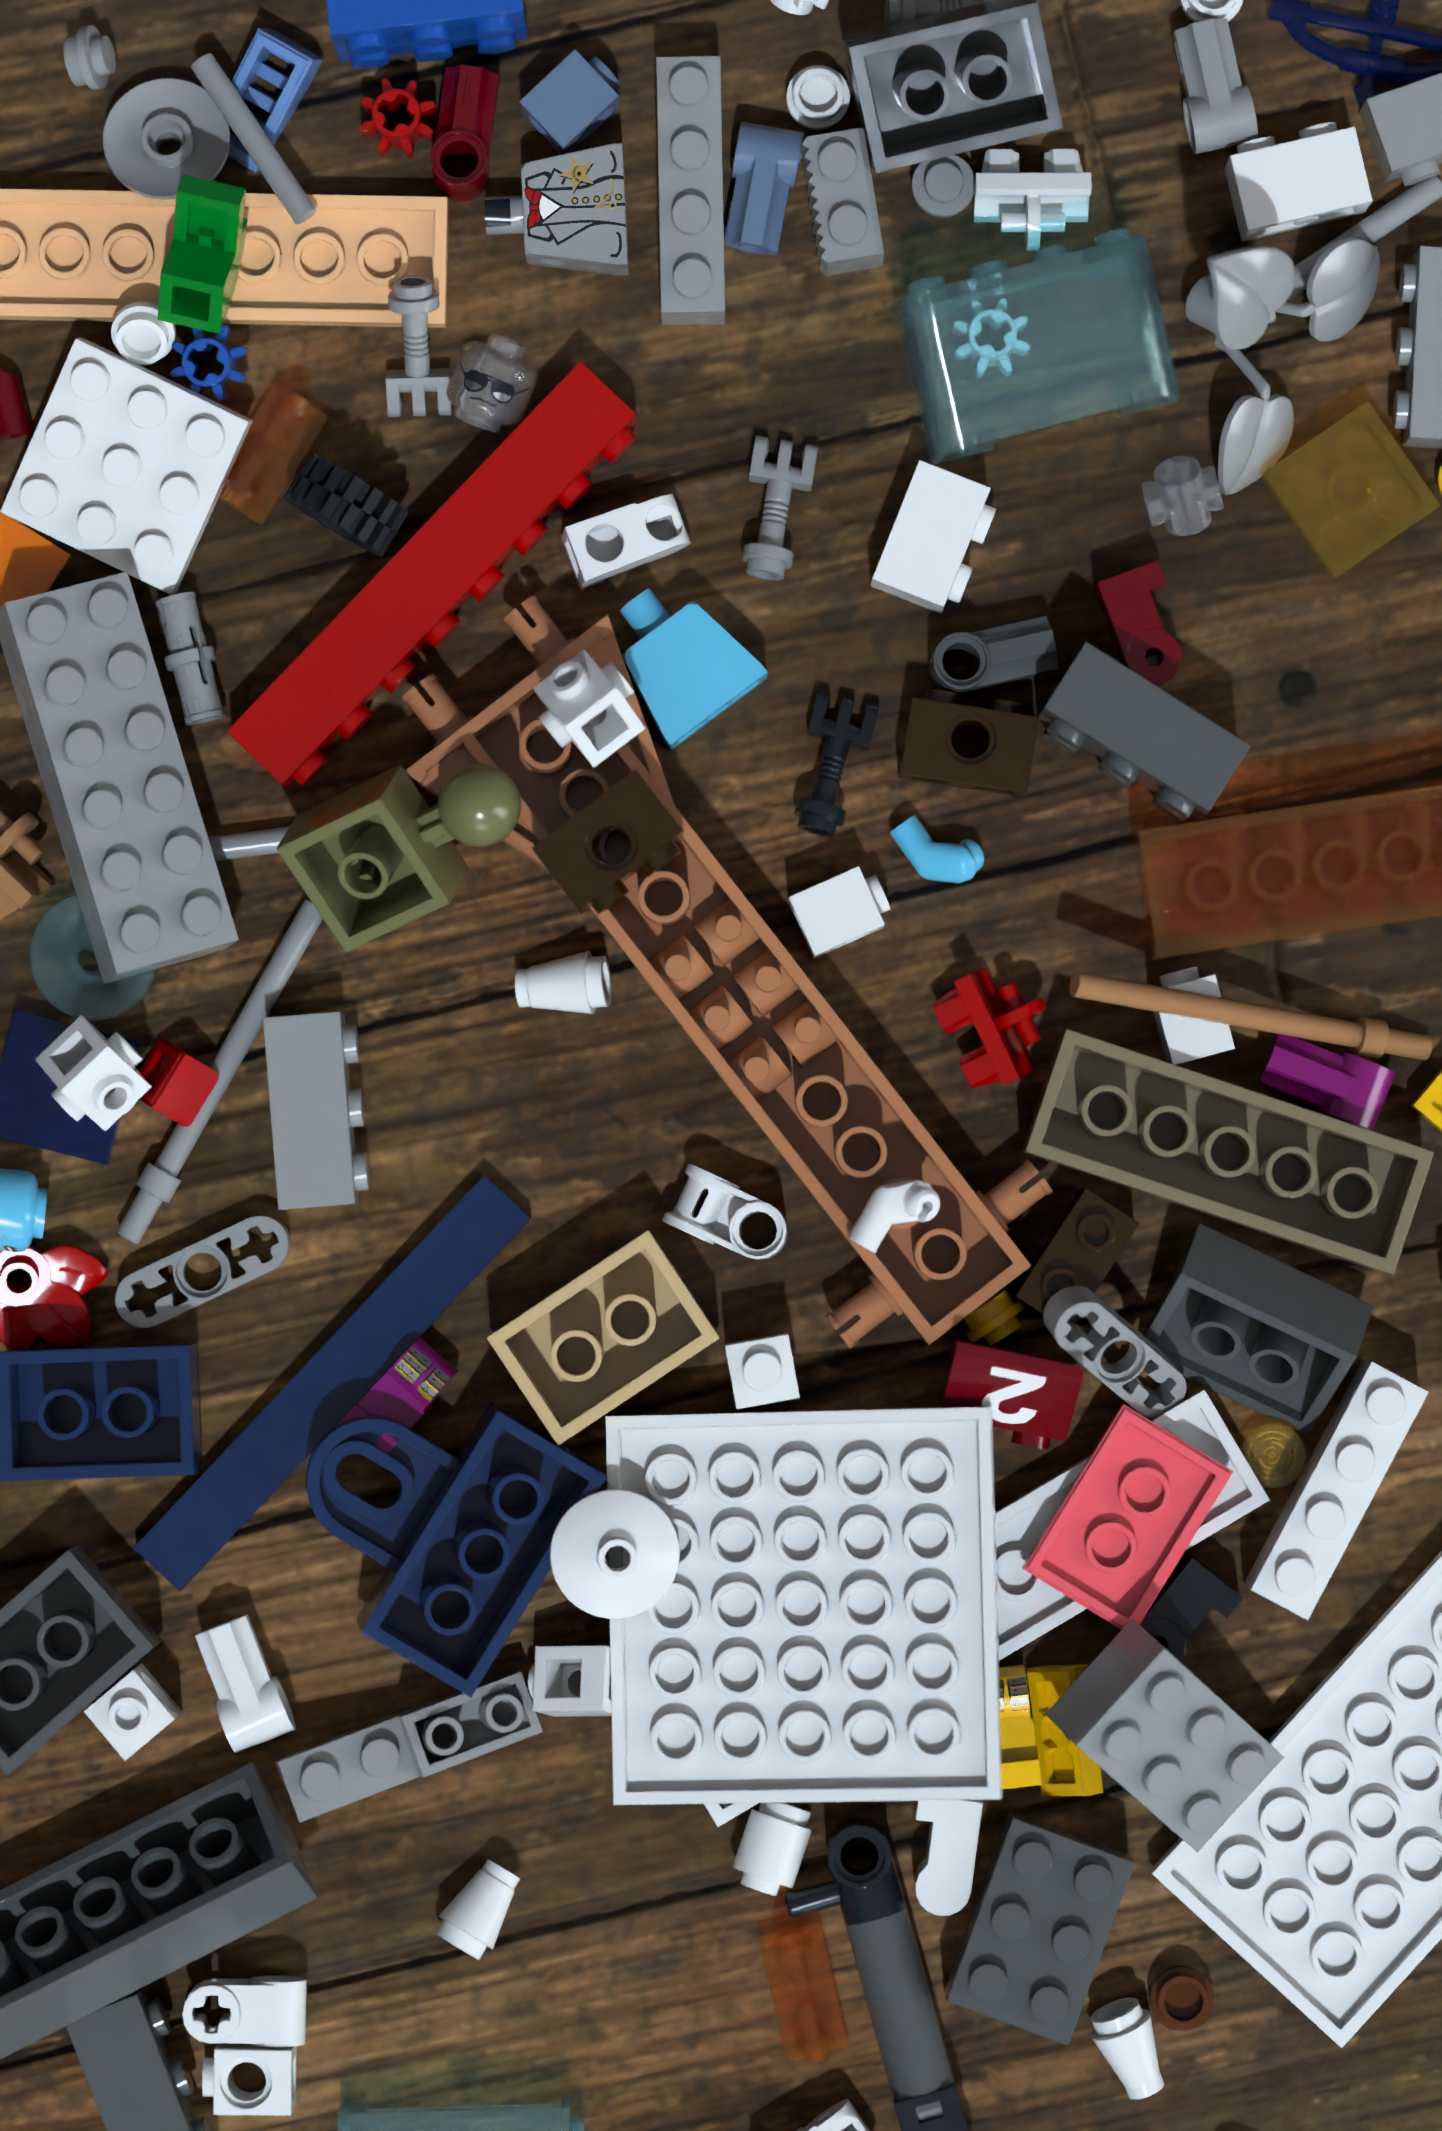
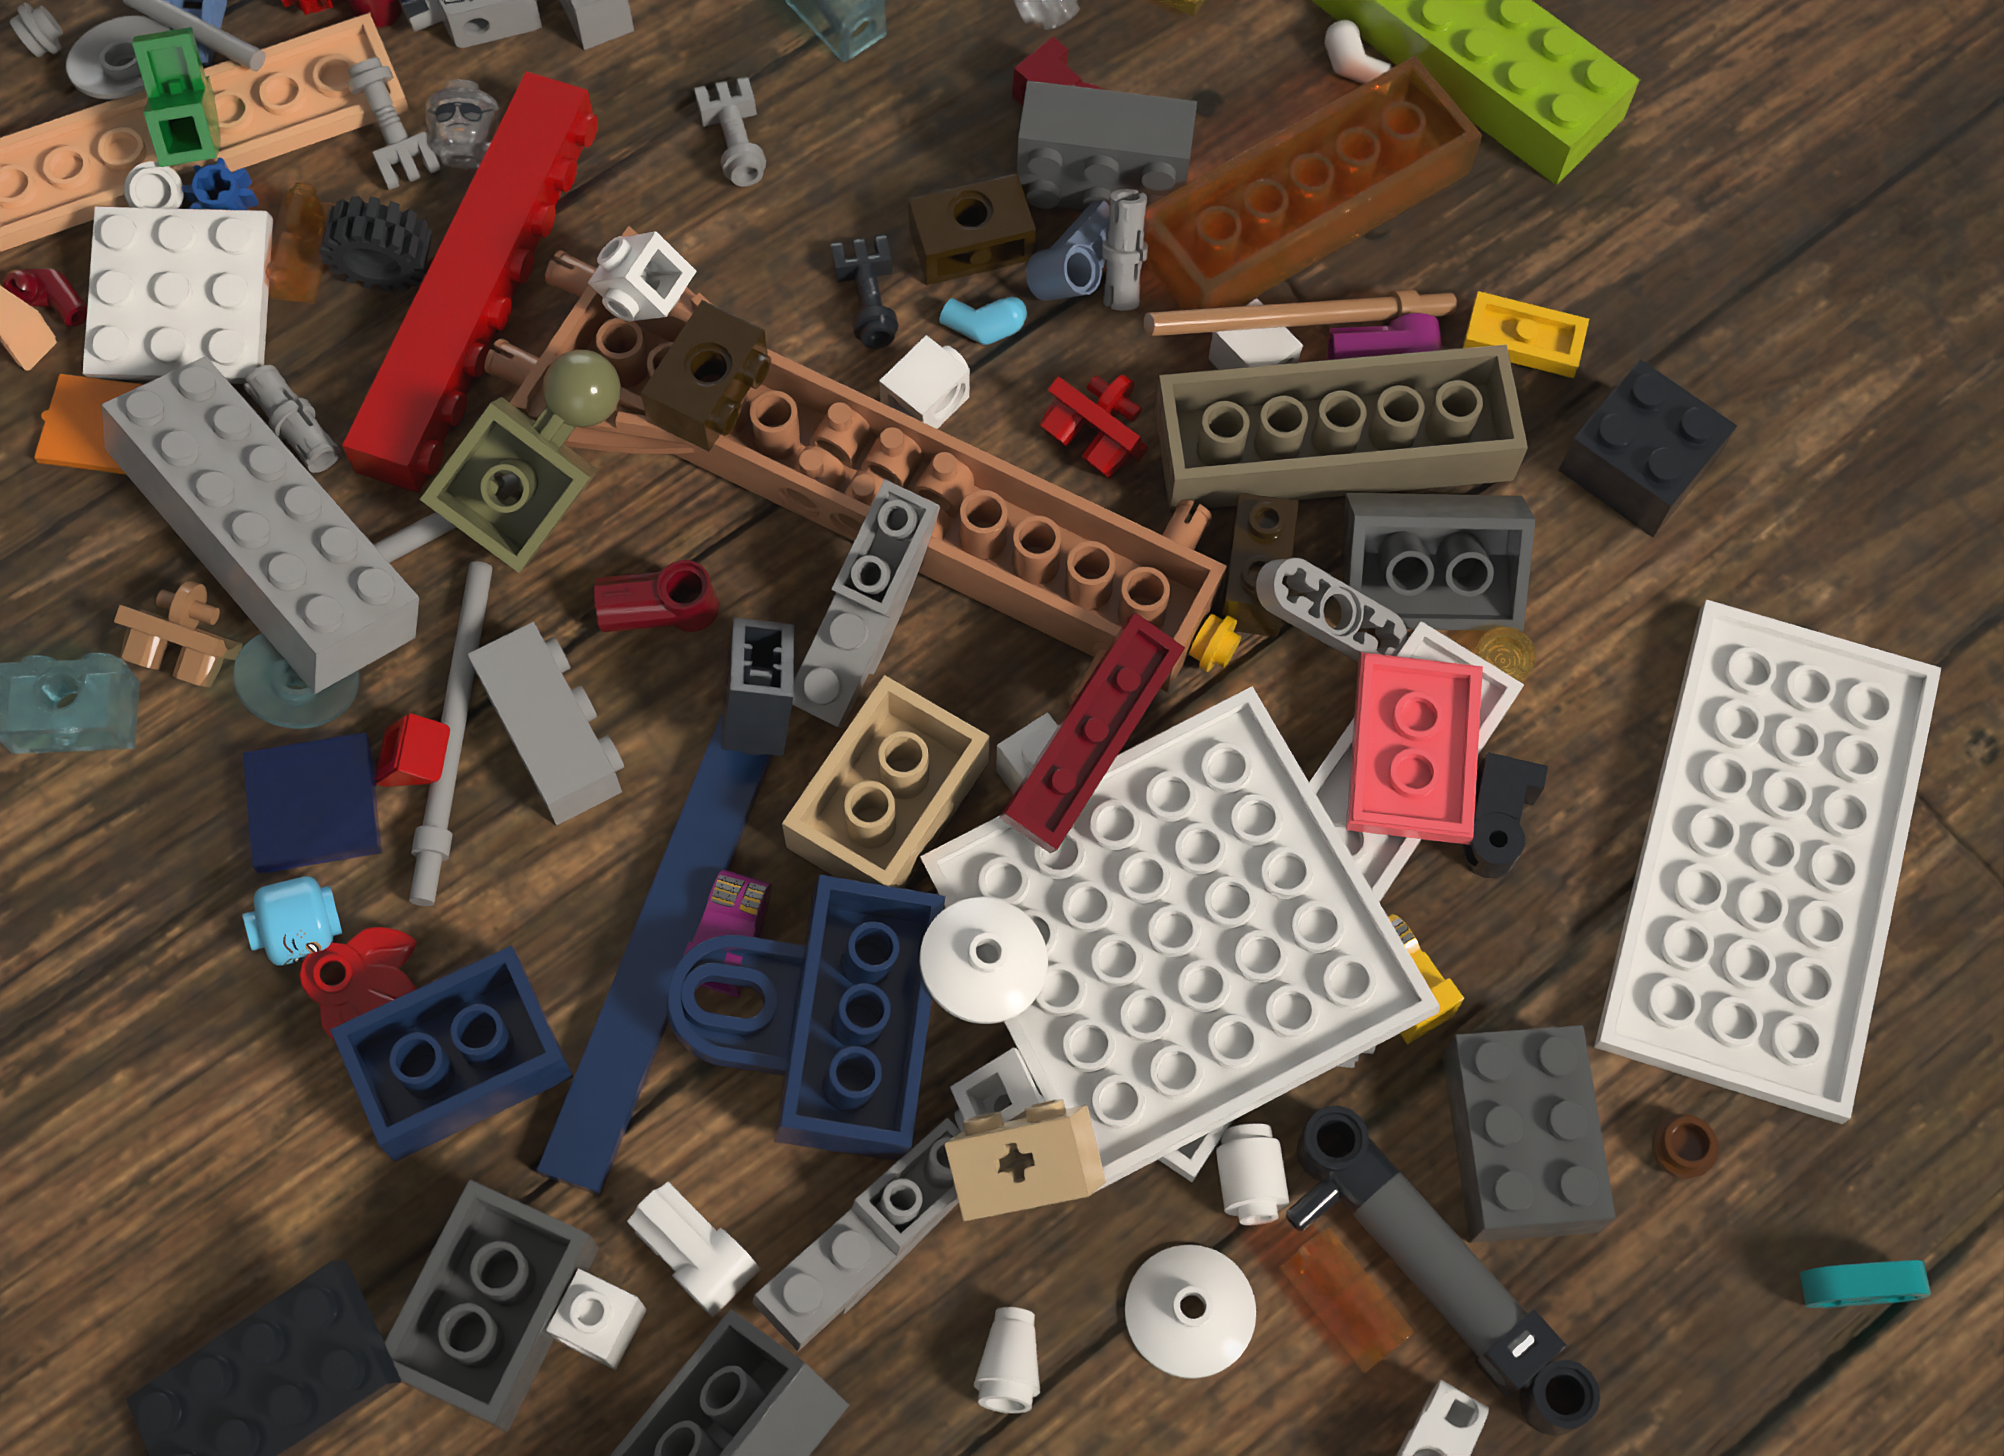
camera: 30 degrees left, 20 degrees down
white brick [35,1015,151,1131] -> none
light grey beam [115,1216,291,1328] -> none
white cone [515,951,611,1014] -> none
white leg [561,494,691,591] -> none
medium azure torso [619,588,768,750] -> none
white piece [661,1163,789,1260] -> none
white arm [847,1179,940,1253] -> none
white brick [871,460,996,614] -> none
white leg [914,1800,983,1916] -> none
dark grey piece [928,616,1059,696] -> none
dark red slope [938,1338,1085,1450] -> none
yellow plate [1027,1664,1103,1796] -> none
light grey brick [1045,1618,1284,1853] -> none
white cone [1090,1998,1164,2100] -> none
white brick [1244,1359,1429,1620] -> none
none -> dark red piece [594,560,719,633]
none -> black brick [721,617,794,756]
none -> light grey slope [792,479,941,728]
none -> tan brick [944,1099,1106,1221]
none -> dark red plate [999,612,1185,854]
none -> sand blue piece [1026,200,1110,301]
none -> light grey pin [1102,189,1148,311]
none -> white dish [1125,1245,1256,1378]

